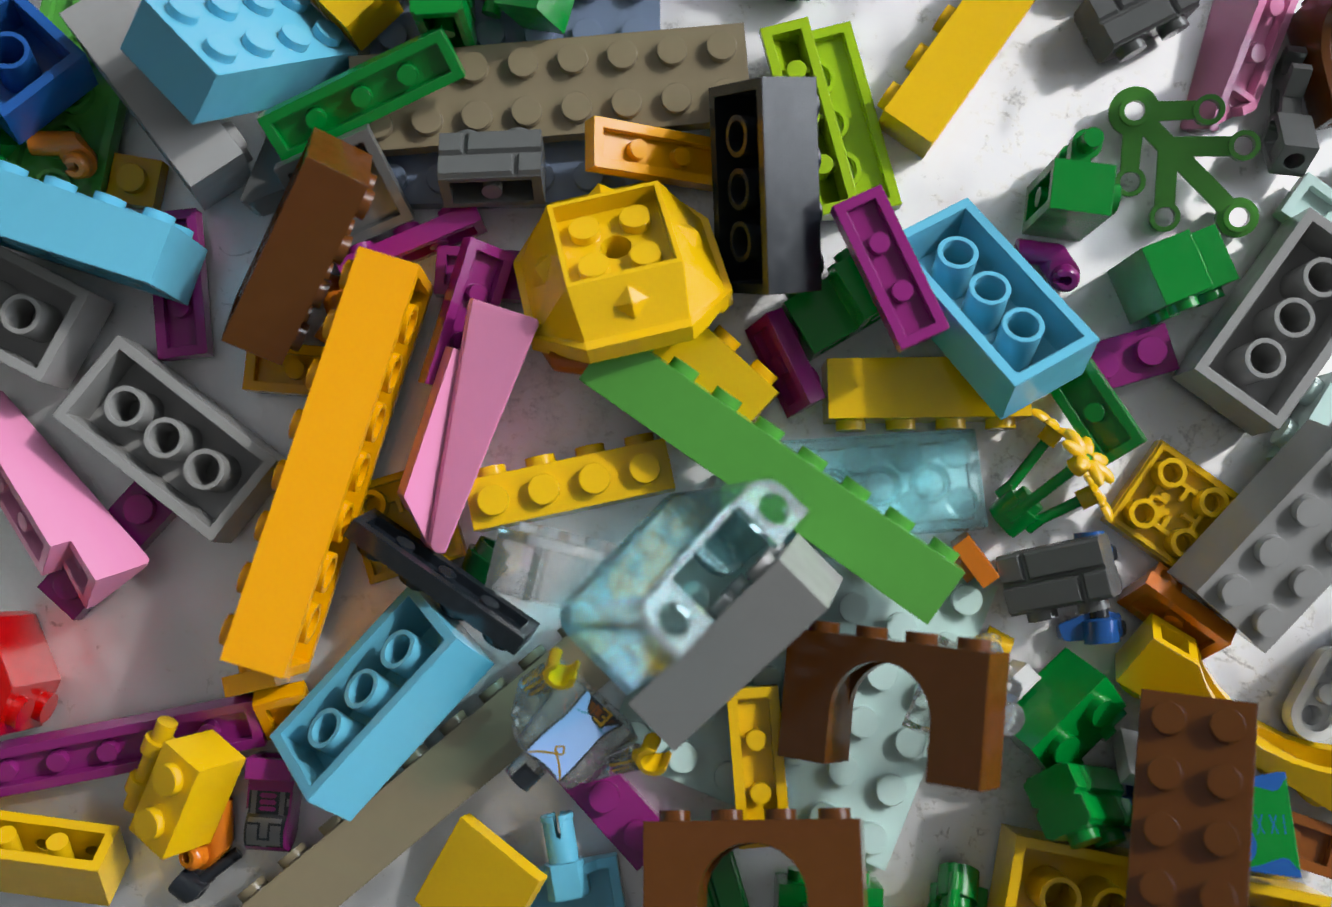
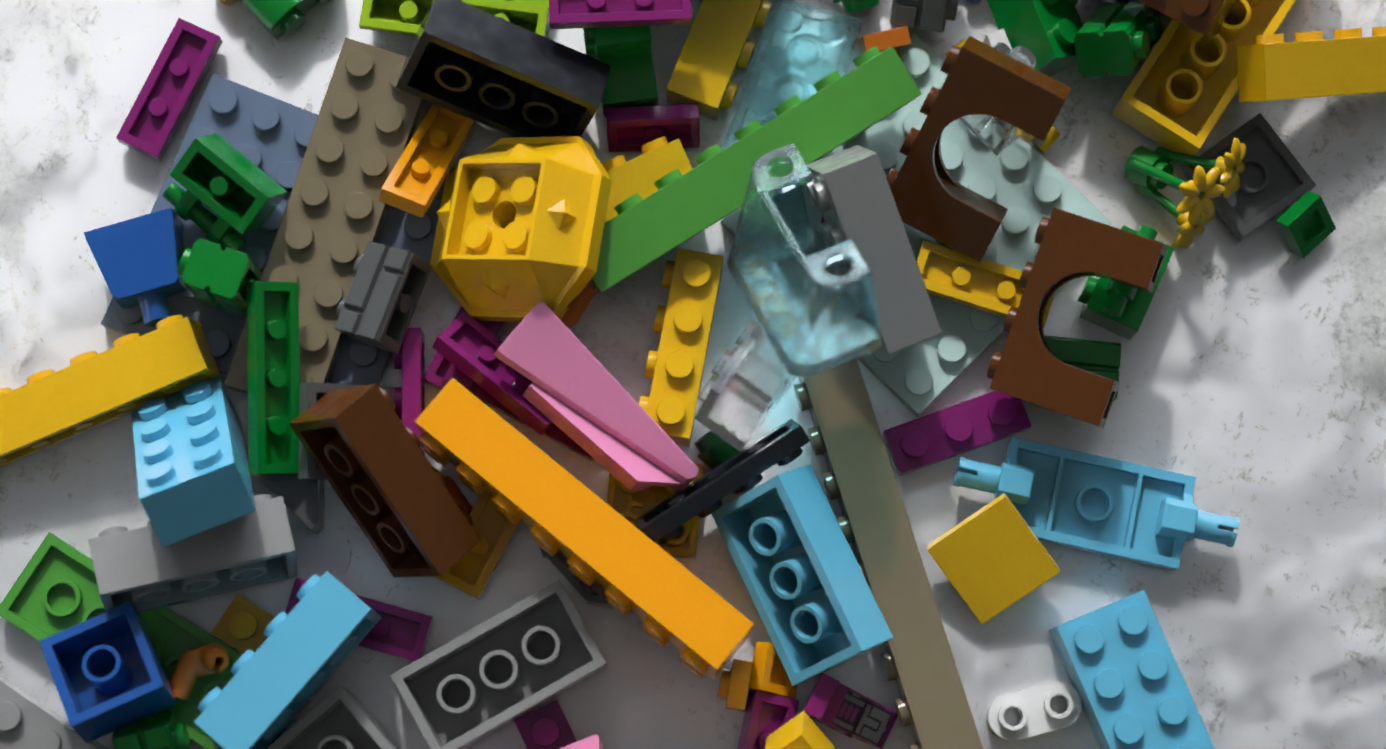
camera: 70 degrees left, 5 degrees down
torso [506,647,672,792] -> none

